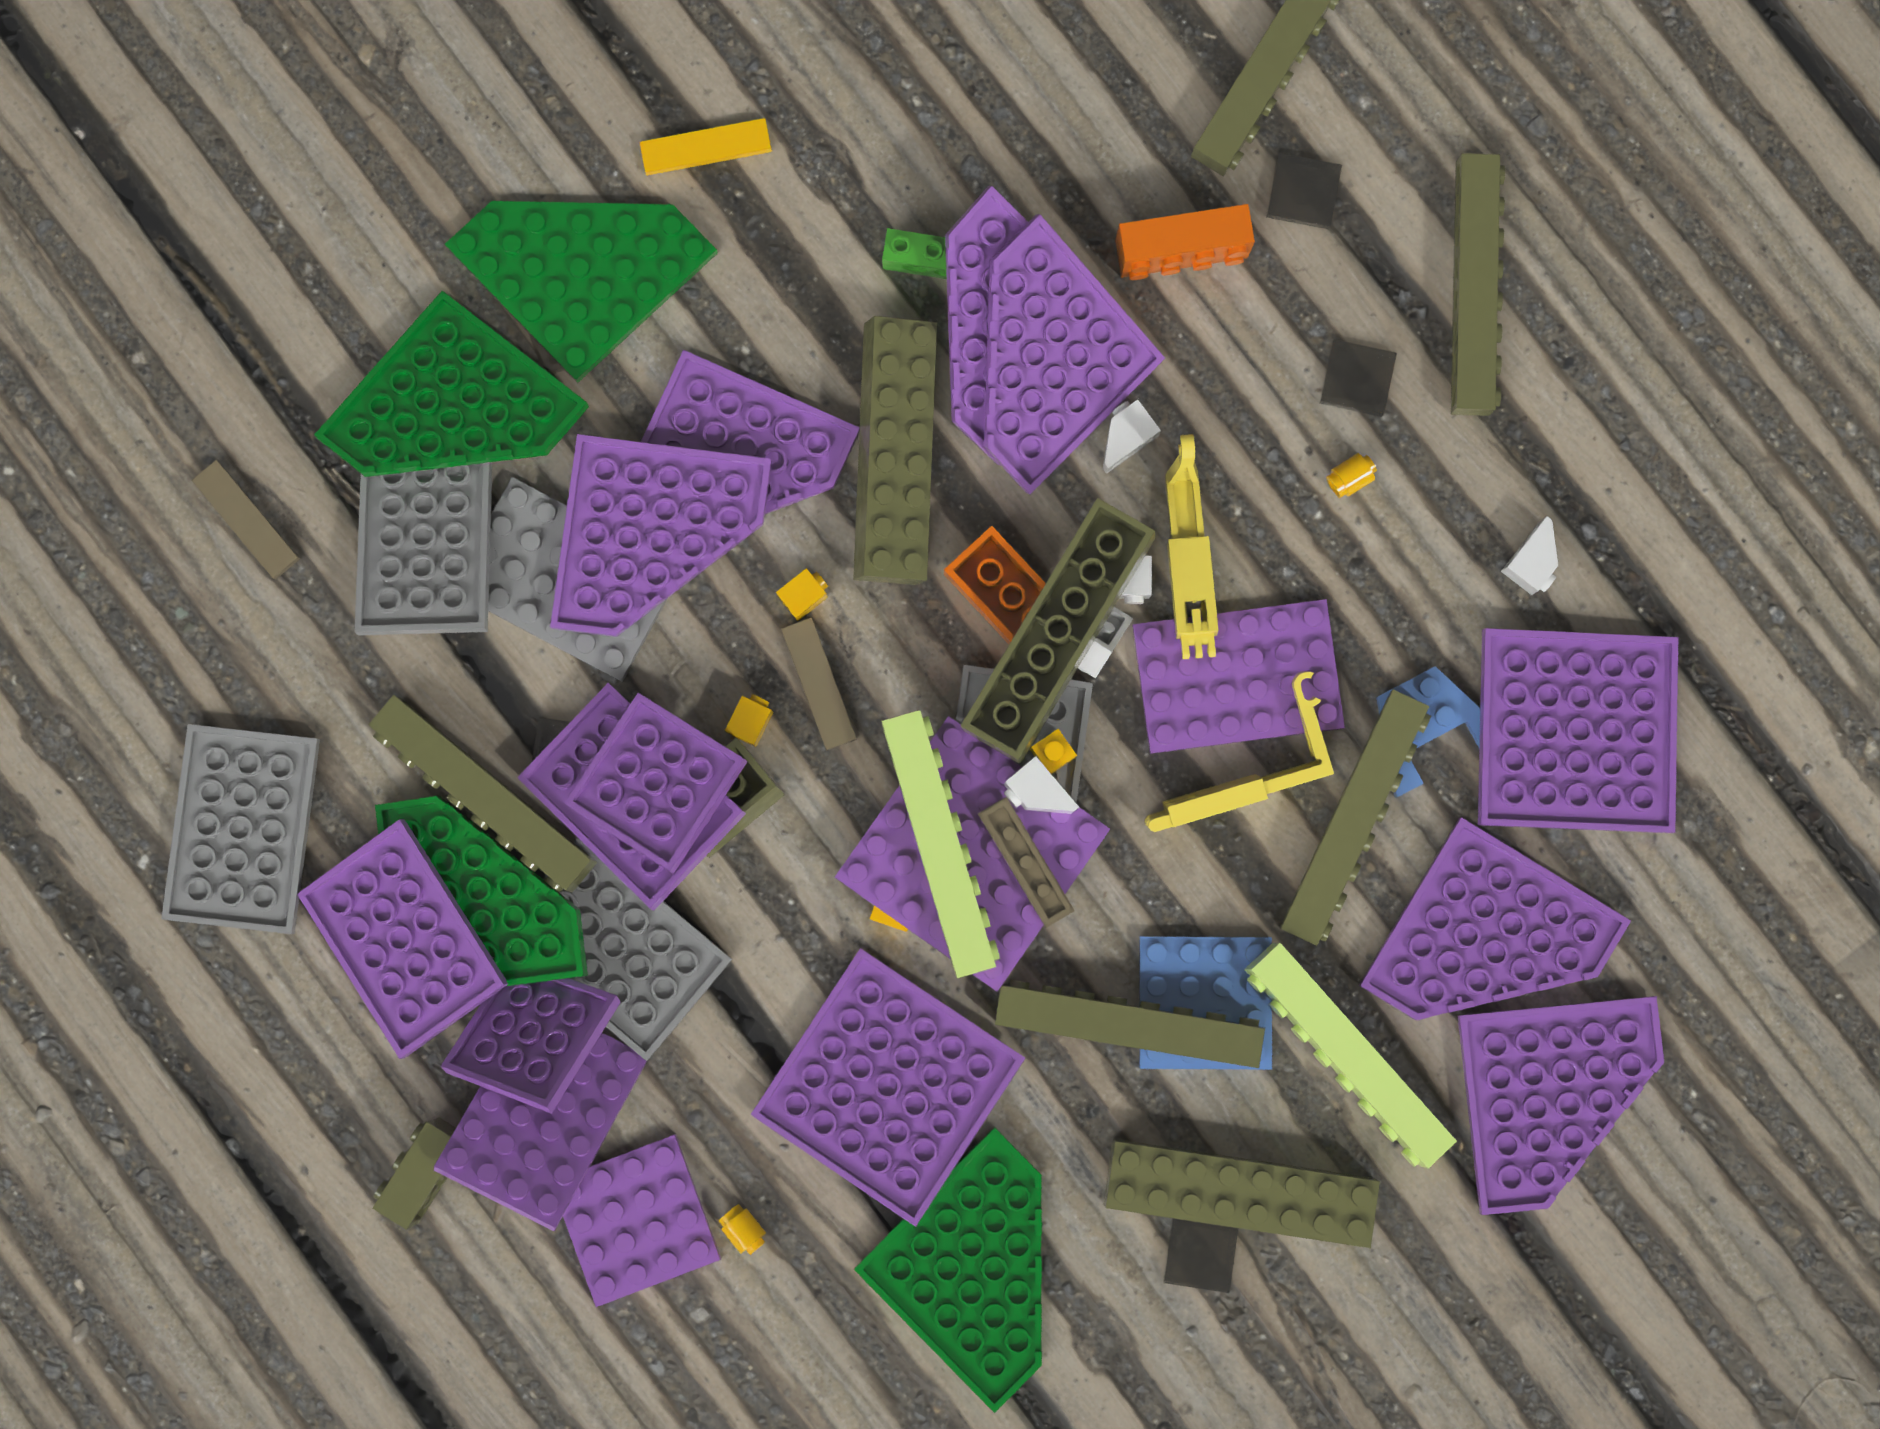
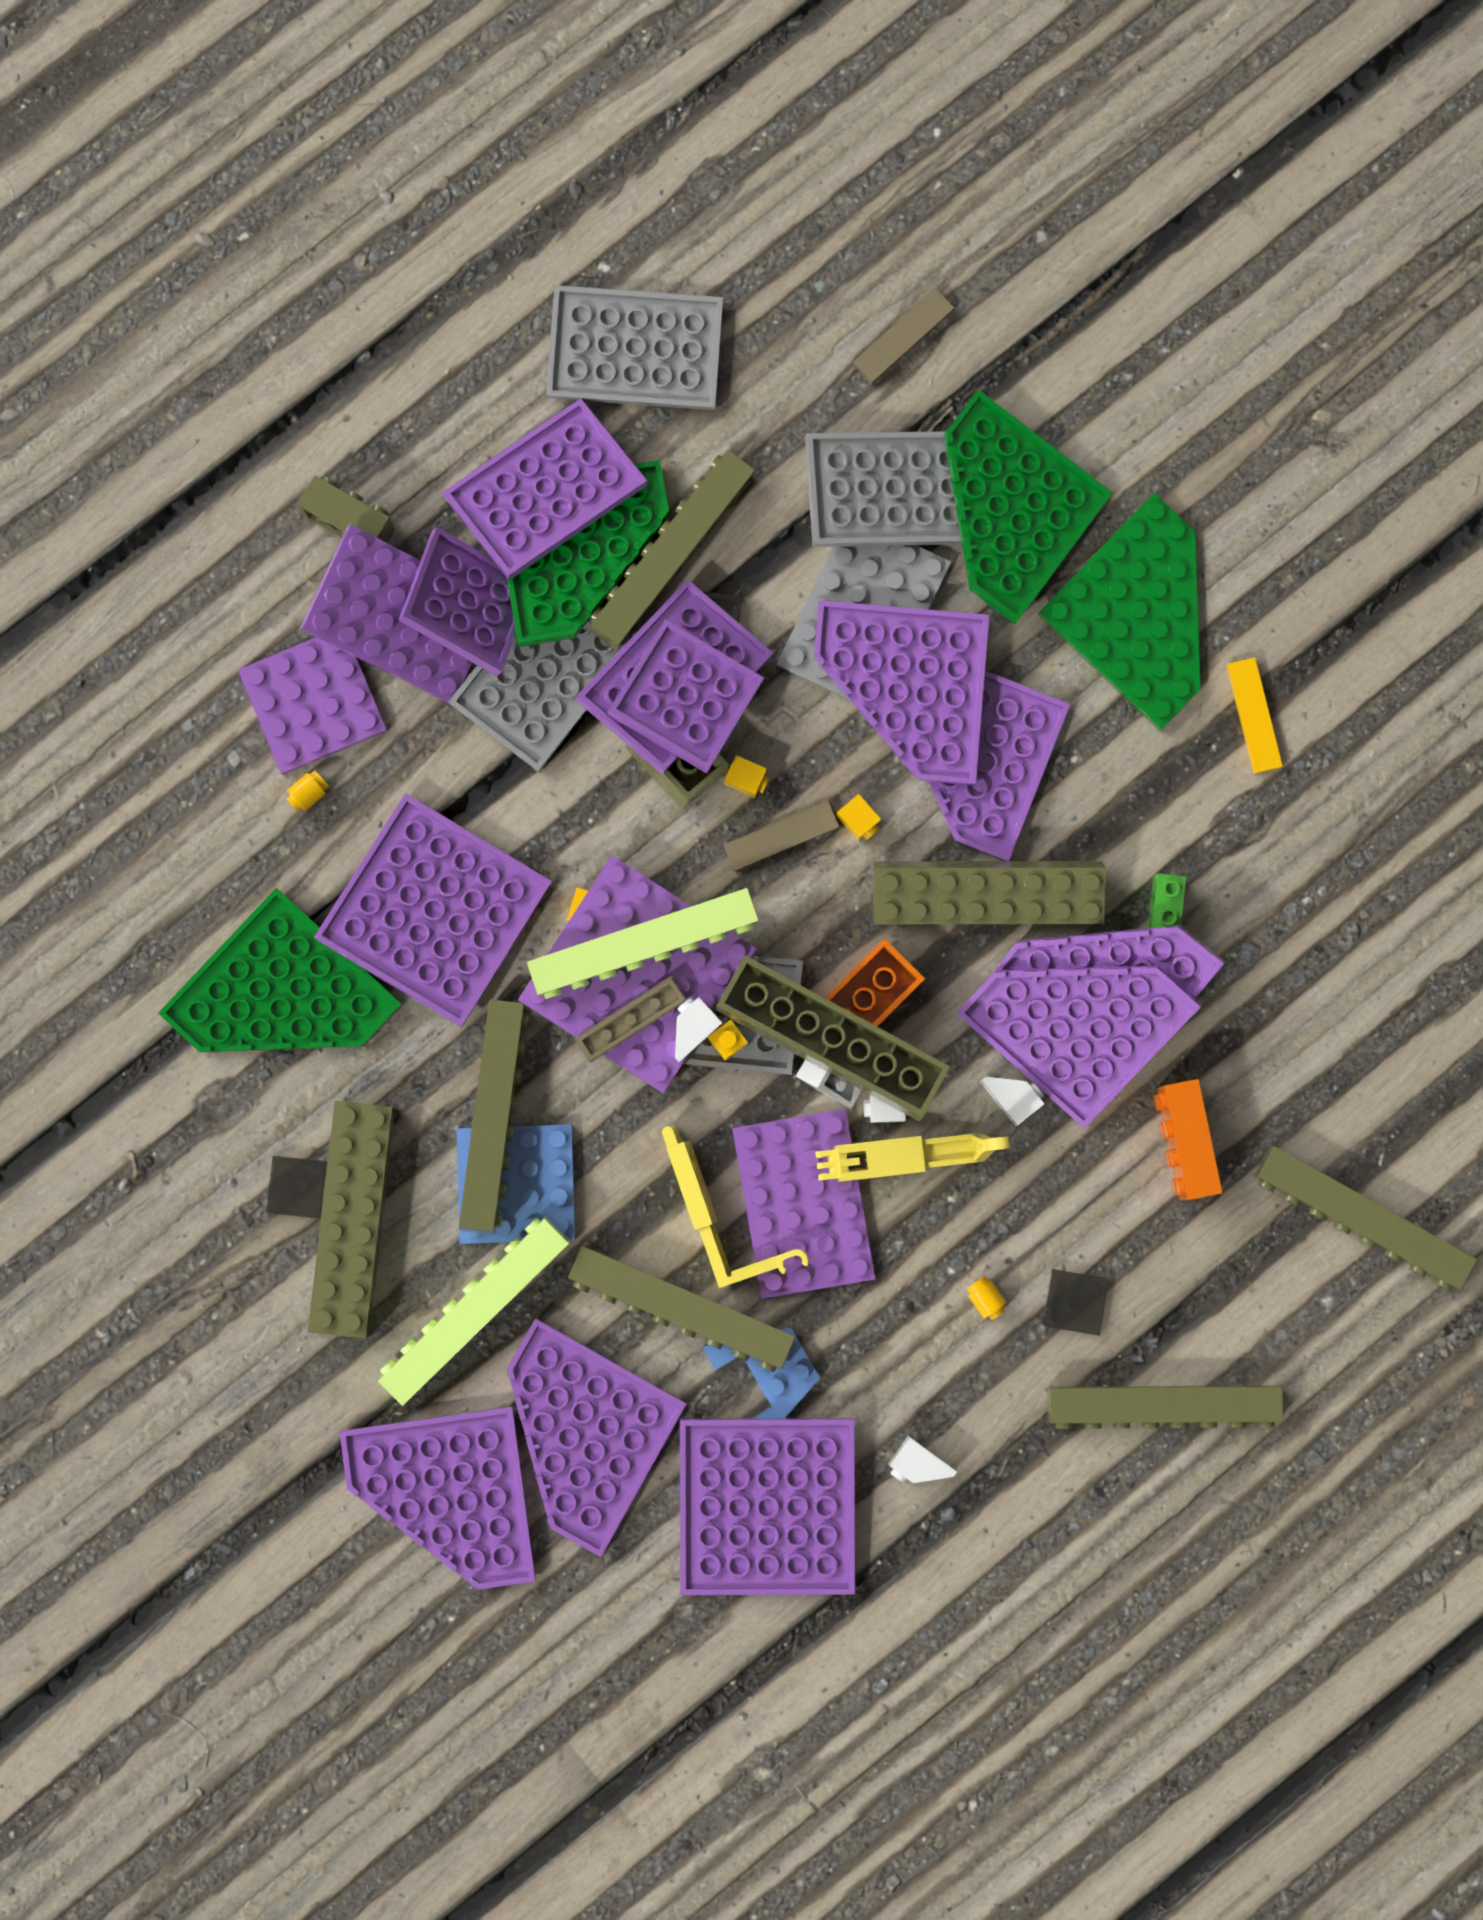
camera: 80 degrees right, 0 degrees up
clear smoke tile [1266,153,1342,229] -> none

